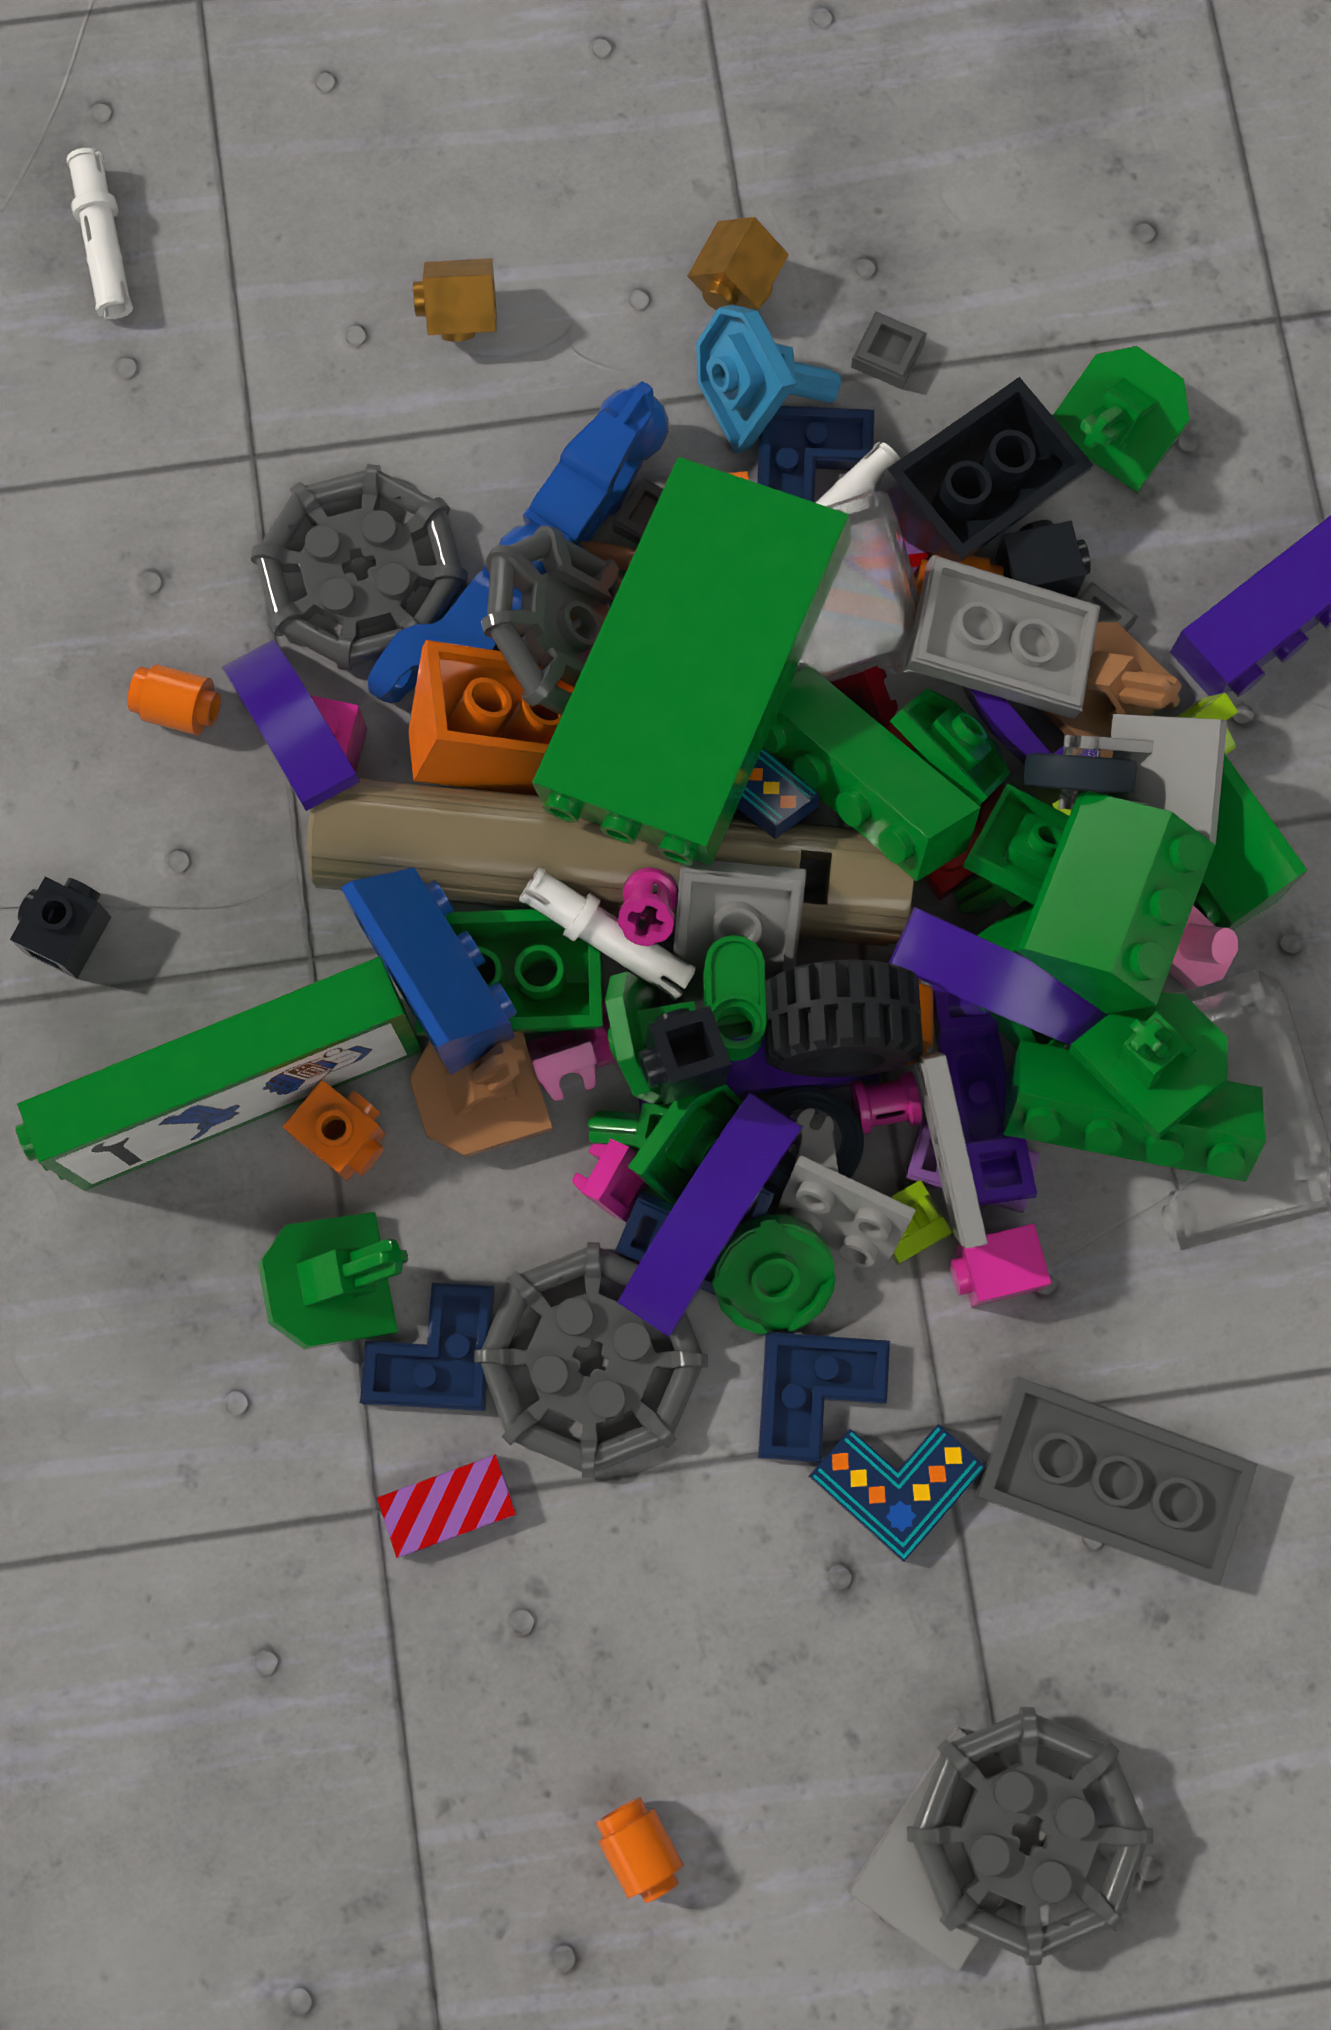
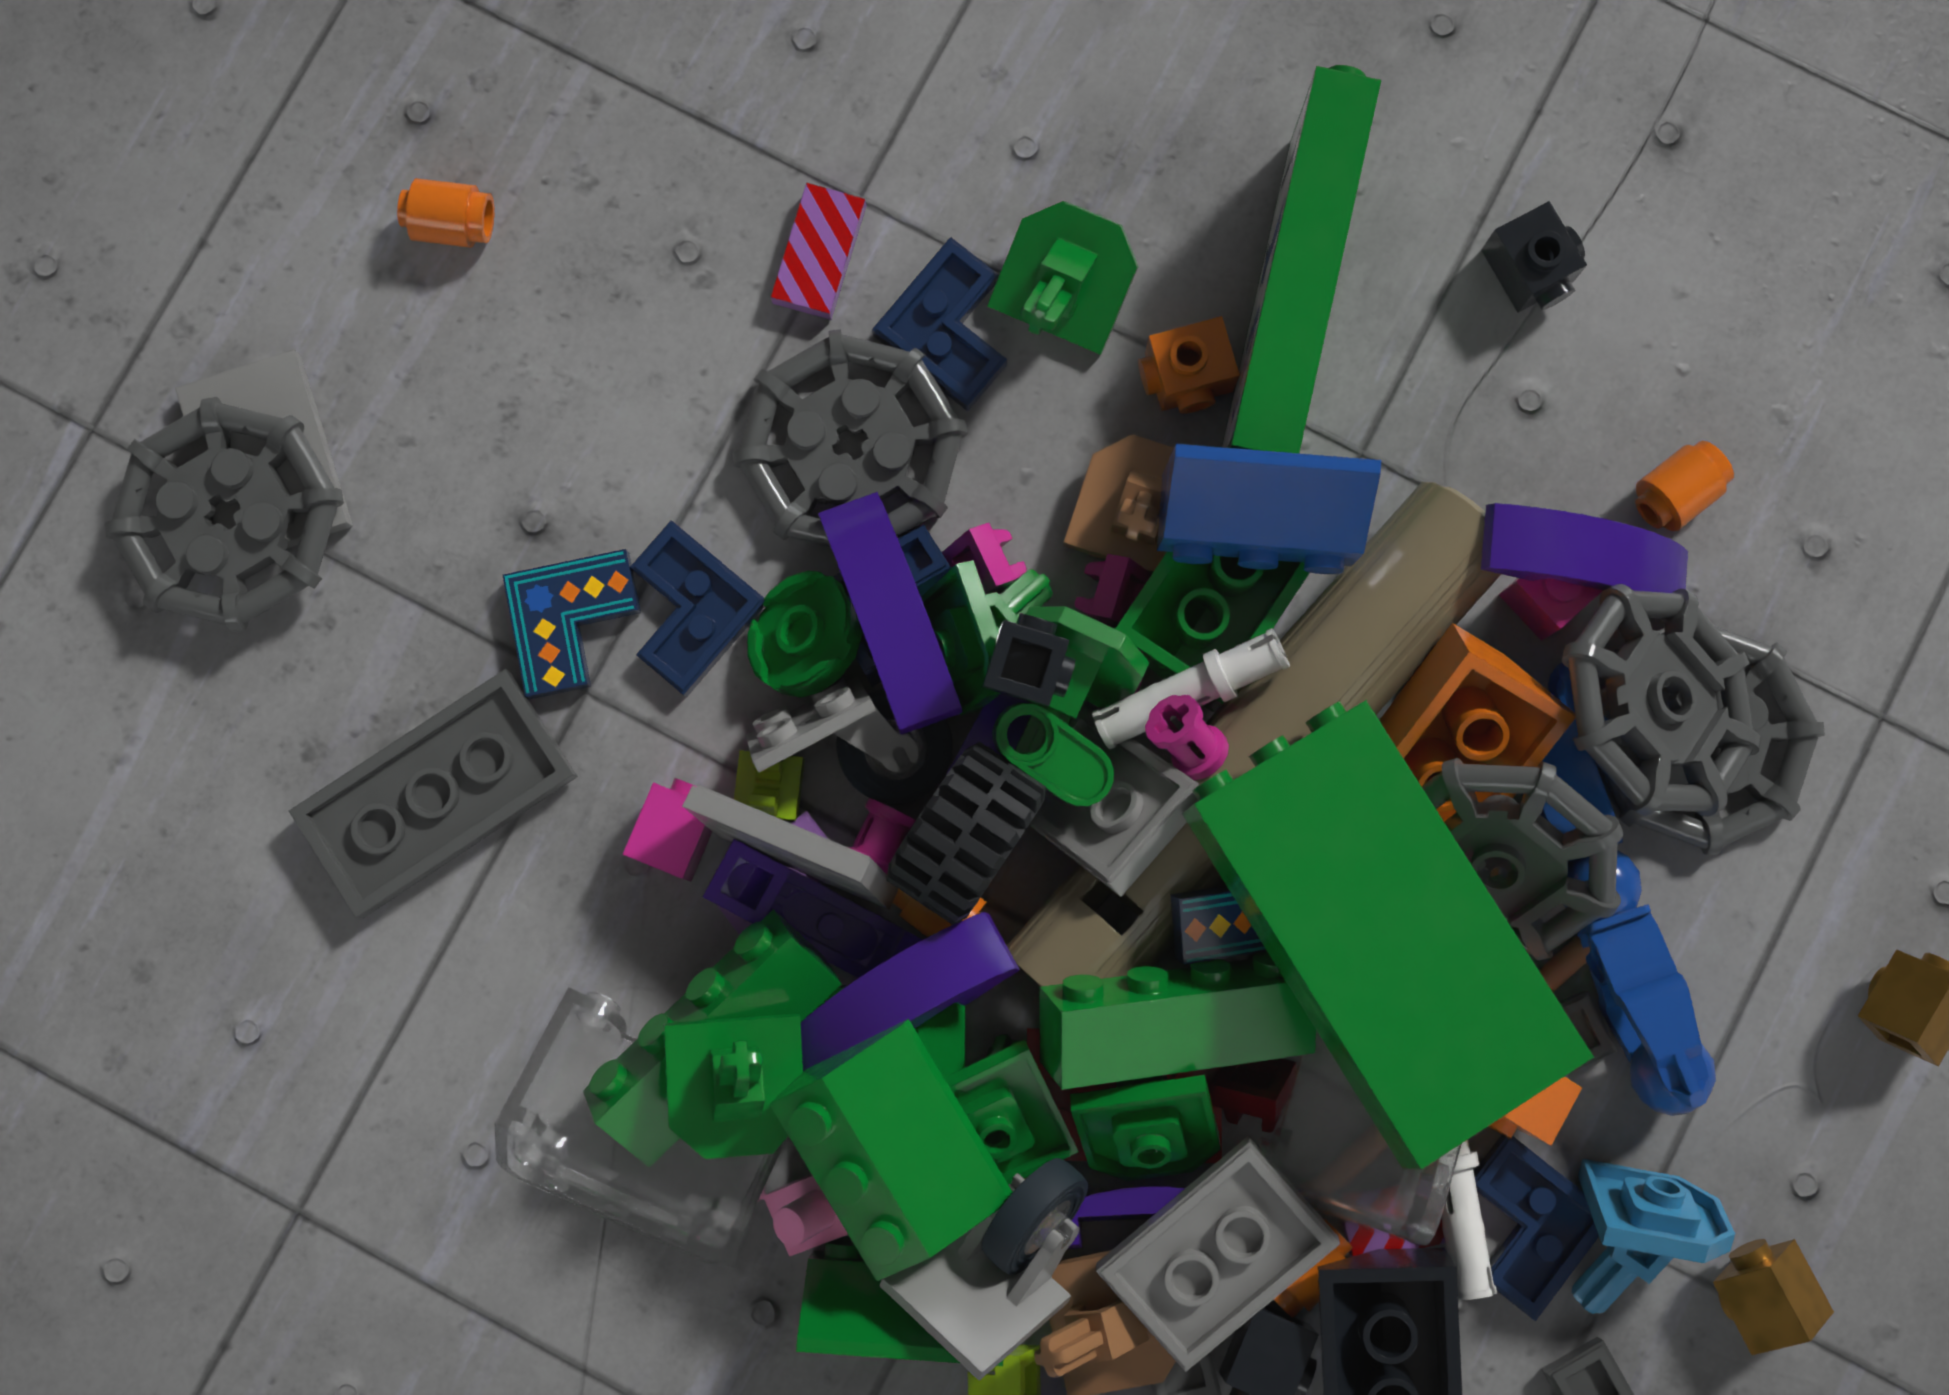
camera: 130 degrees right, 5 degrees up
none -> dark grey plate [1562,584,1761,817]

